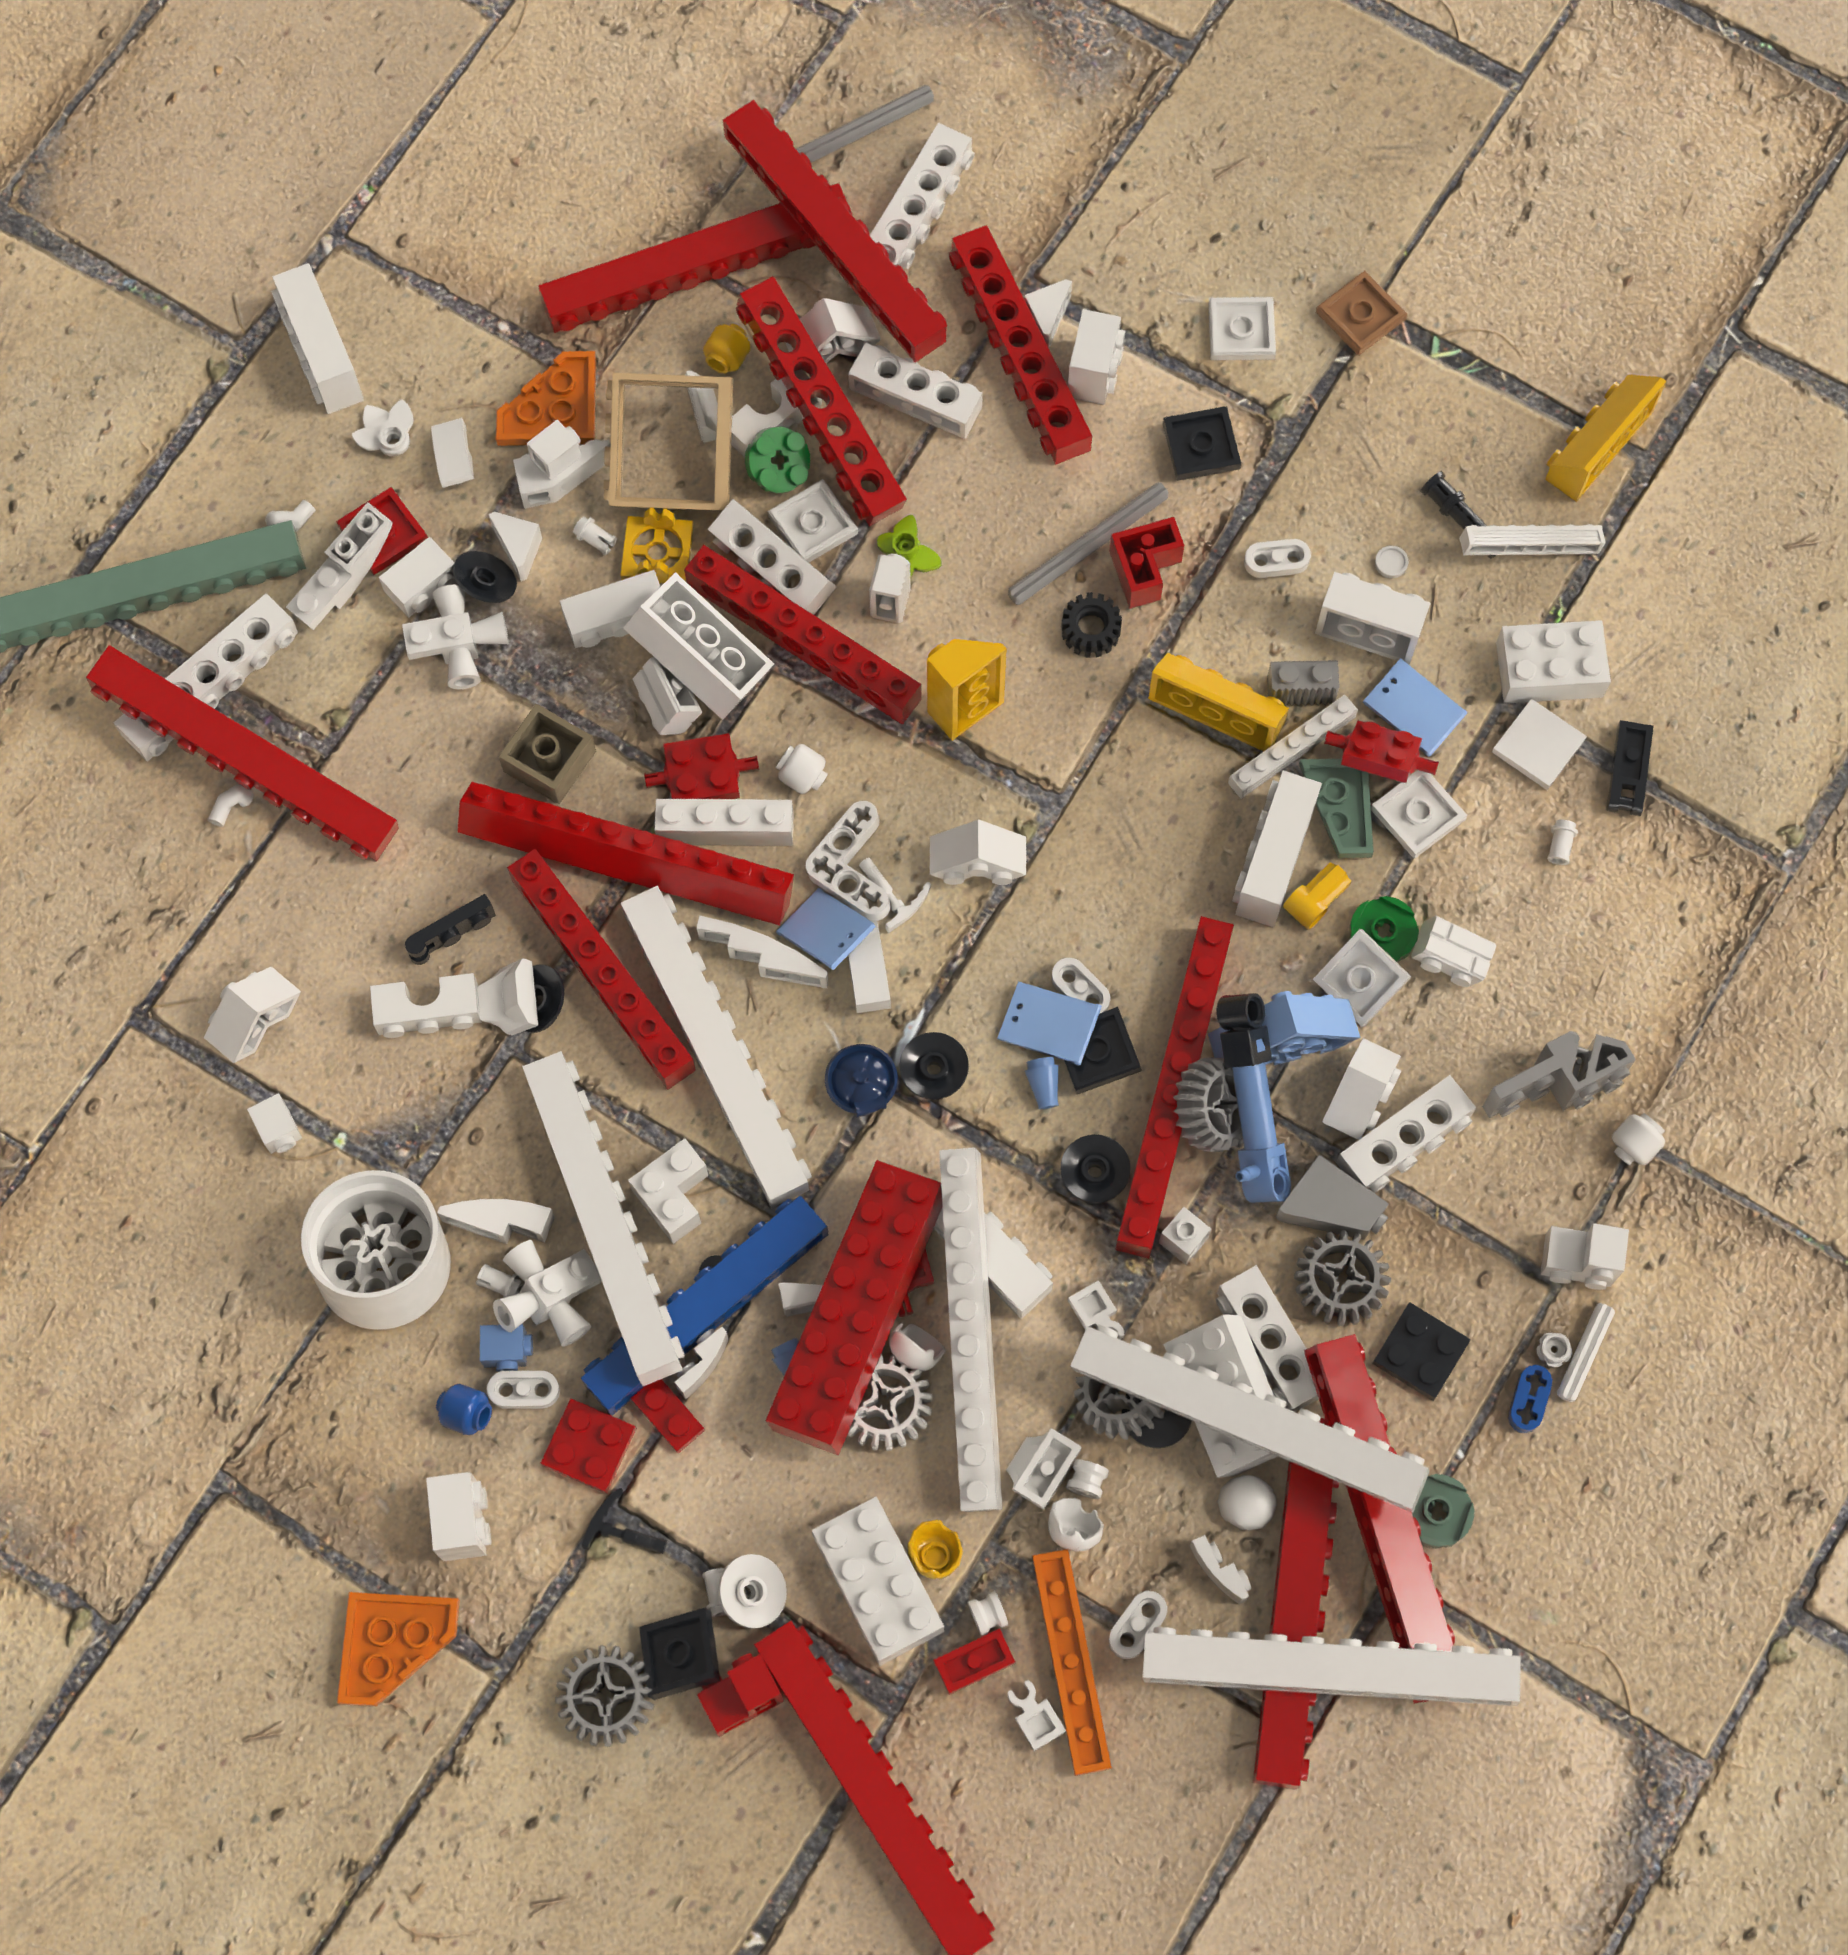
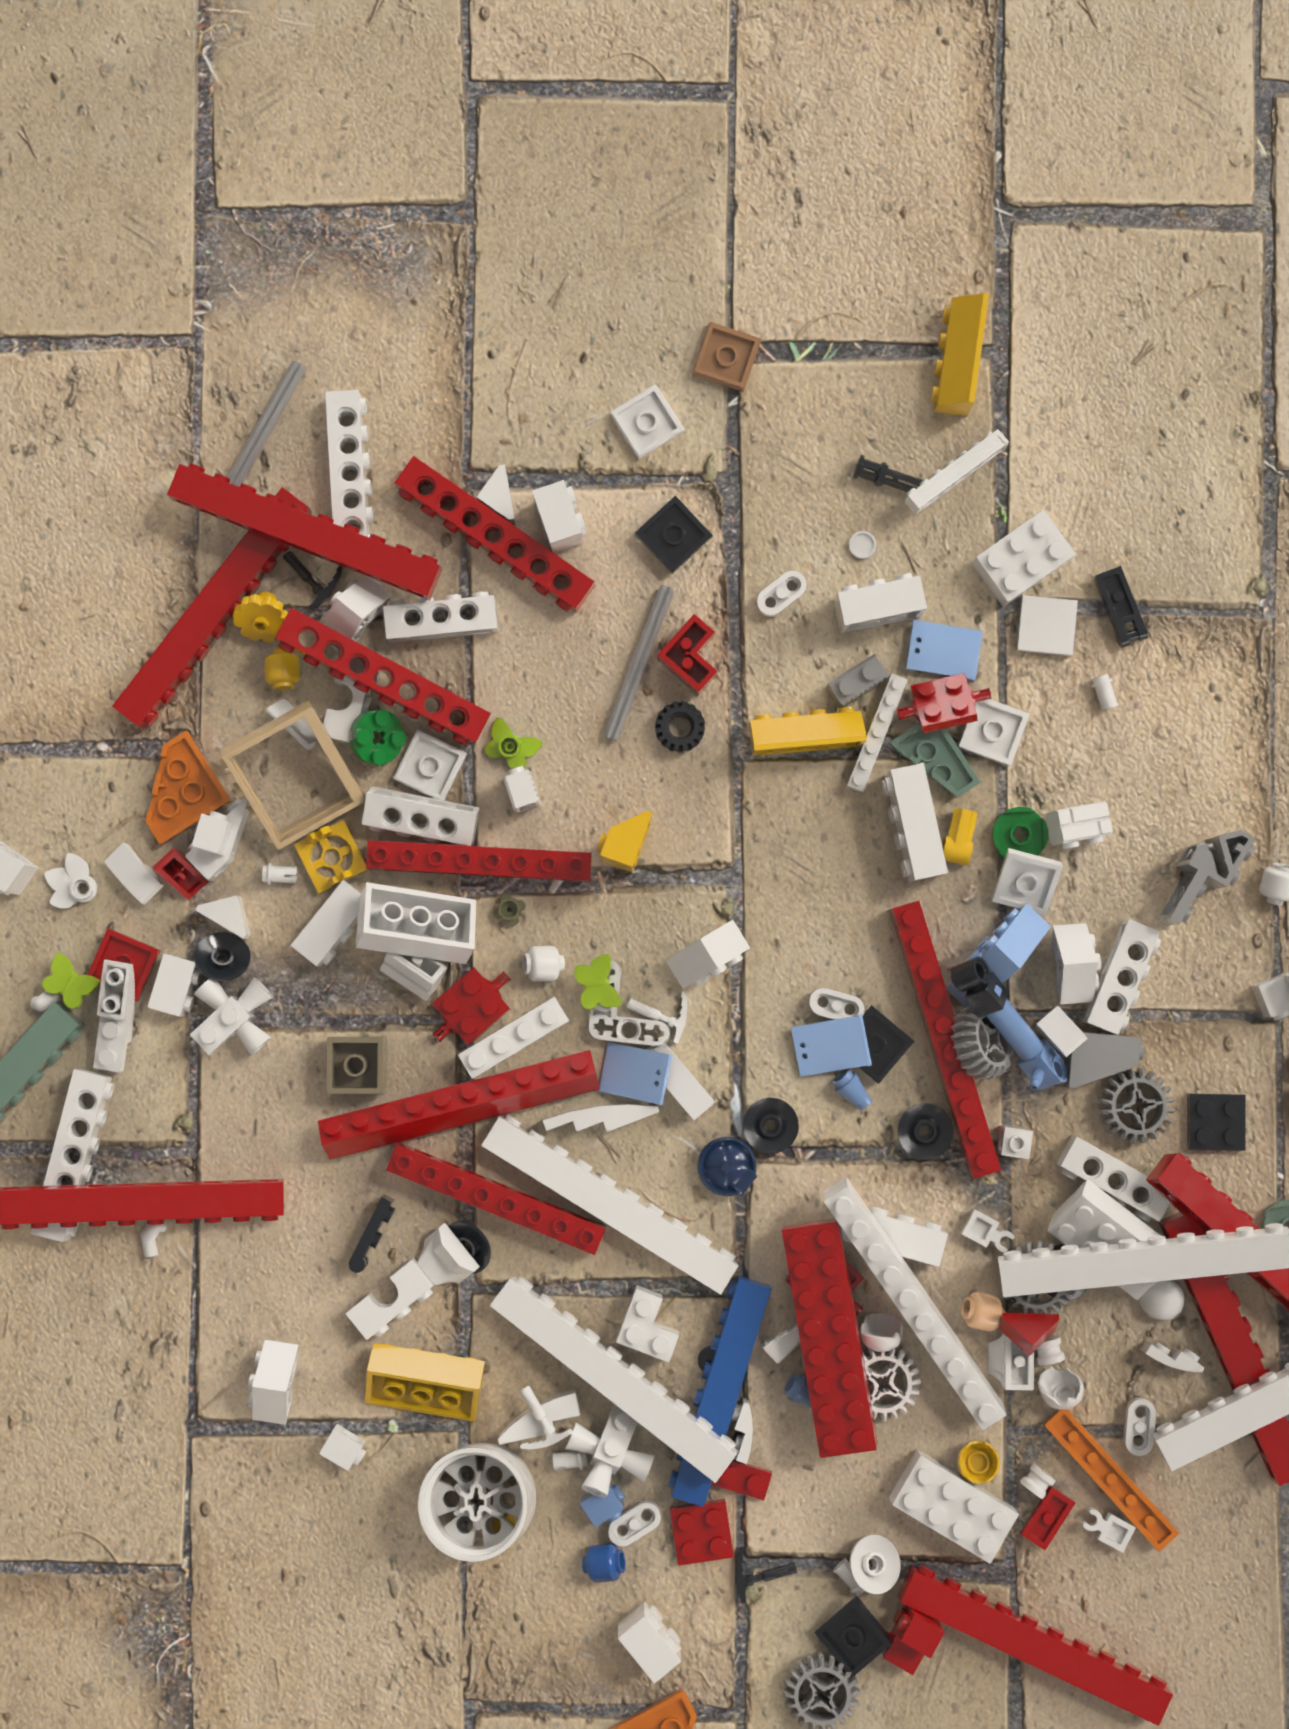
camera: 35 degrees left, 15 degrees up
none -> lime animal [42,952,100,1009]
none -> red slope [153,848,209,900]
none -> yellow plant [233,592,288,643]
none -> black piece [283,550,343,612]
none -> yellow slope [365,1343,485,1422]
none -> olive plate [493,893,526,926]
none -> white piece [520,1386,573,1449]
none -> lime animal [574,954,622,1010]
none -> light nougat head [961,1292,1005,1331]
none -> red slope [999,1312,1060,1357]
none -> white slope [1036,1006,1088,1057]

